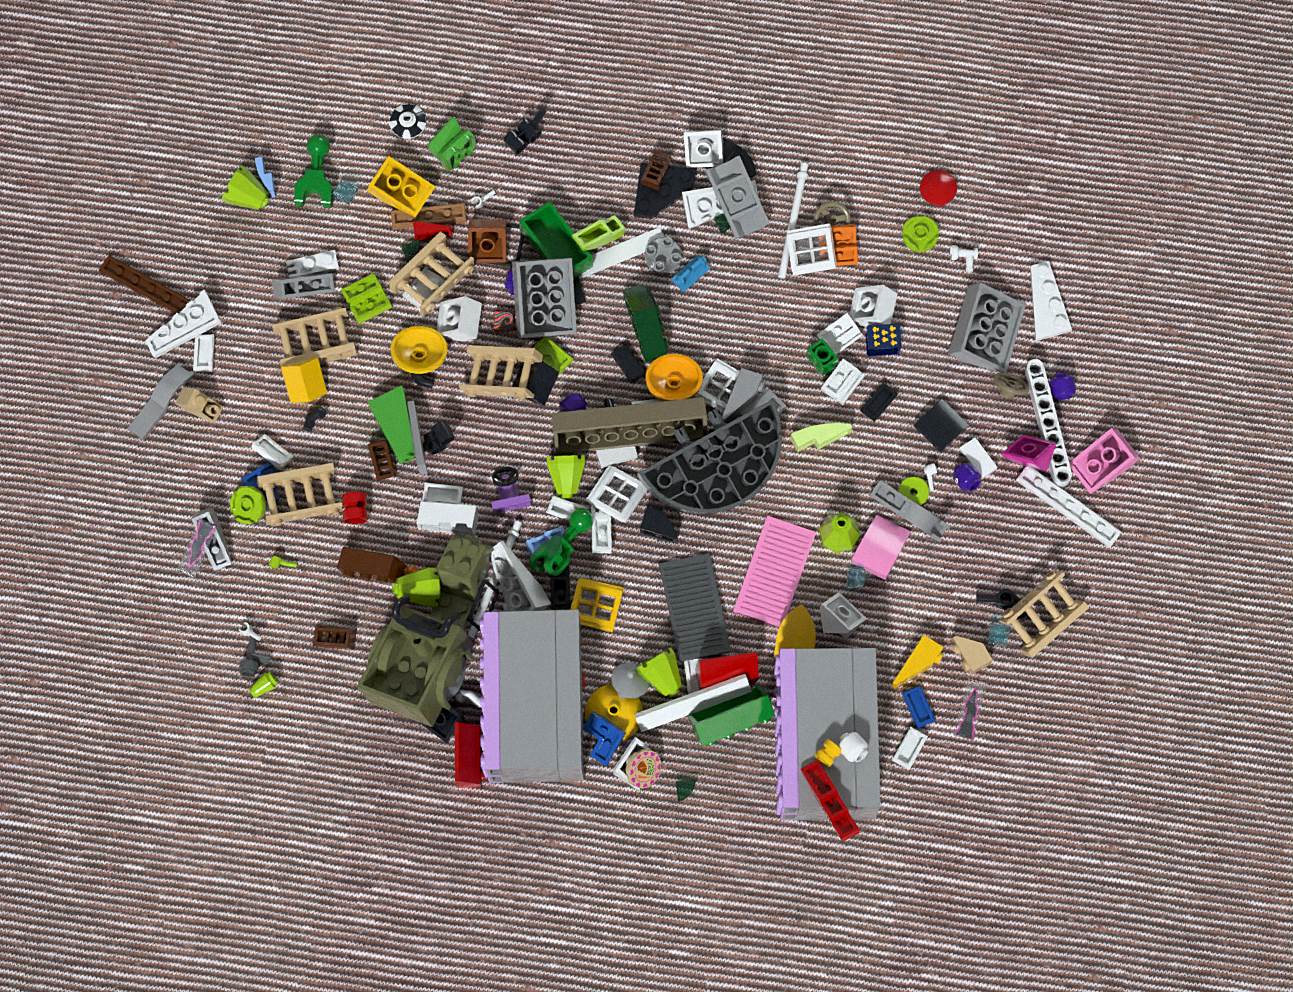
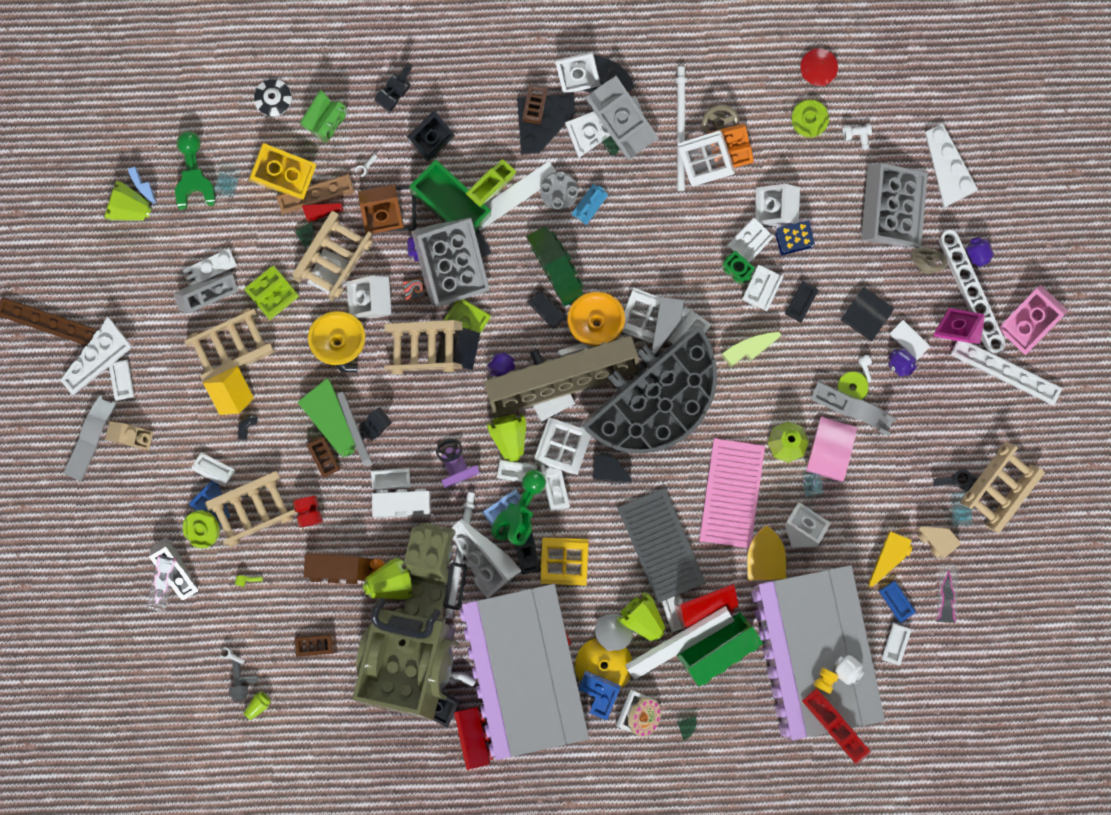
camera: 15 degrees left, 10 degrees up
none -> black slope [407,110,455,162]

